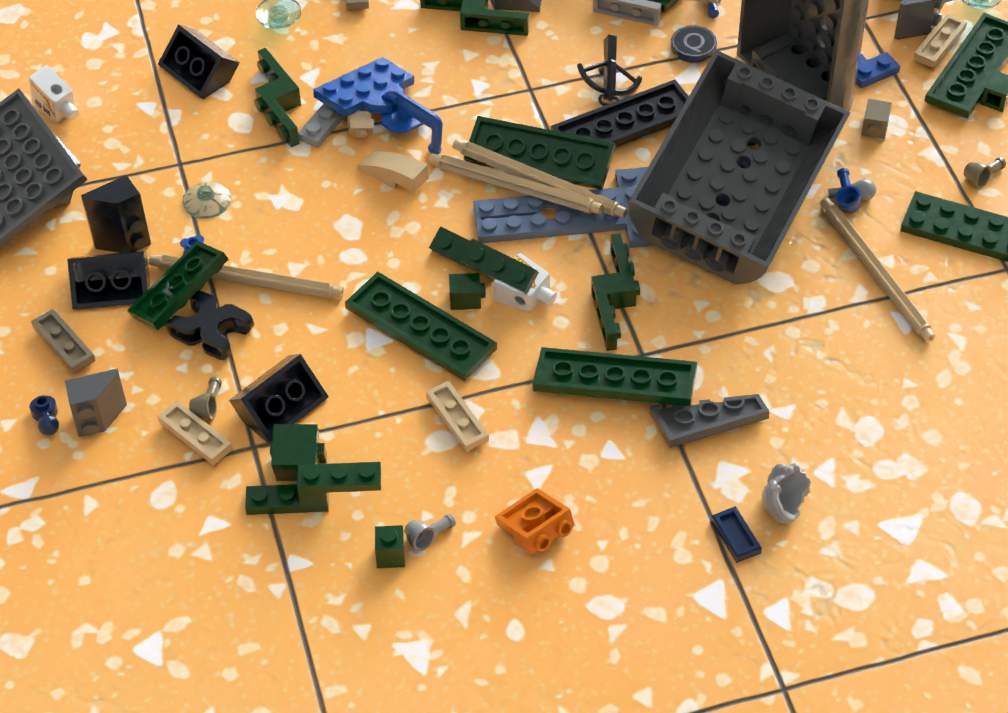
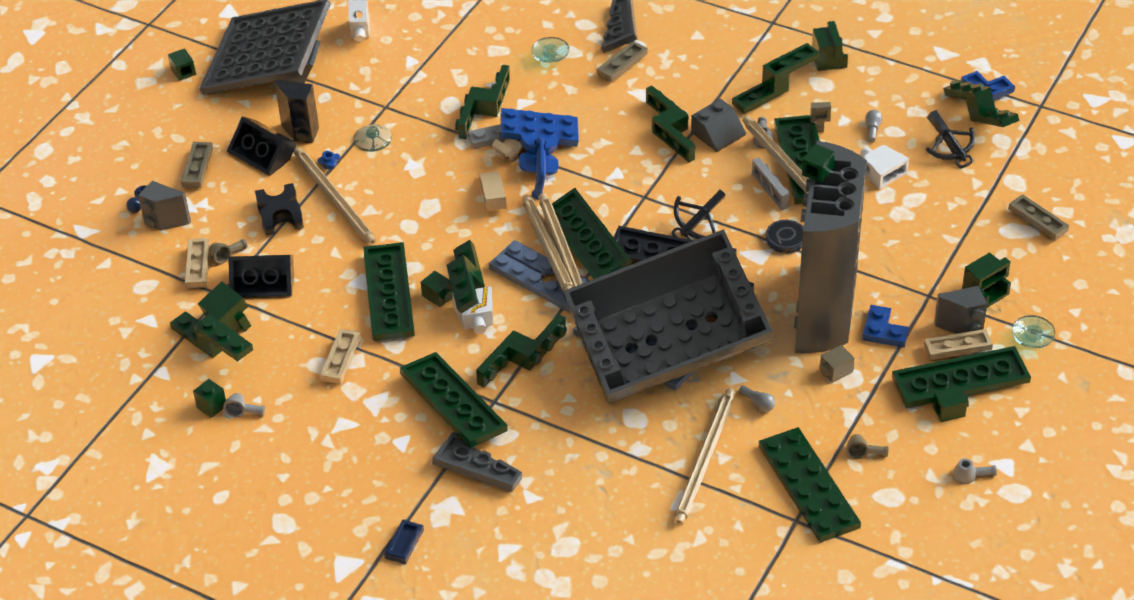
camera: 45 degrees right, 5 degrees down
dark green plate [127,241,229,330] -> none
black slope [158,24,240,99] -> none
orange plate [494,488,575,555] -> none
light grey hair [762,463,811,524] -> none
blue bar [836,168,861,213] -> none

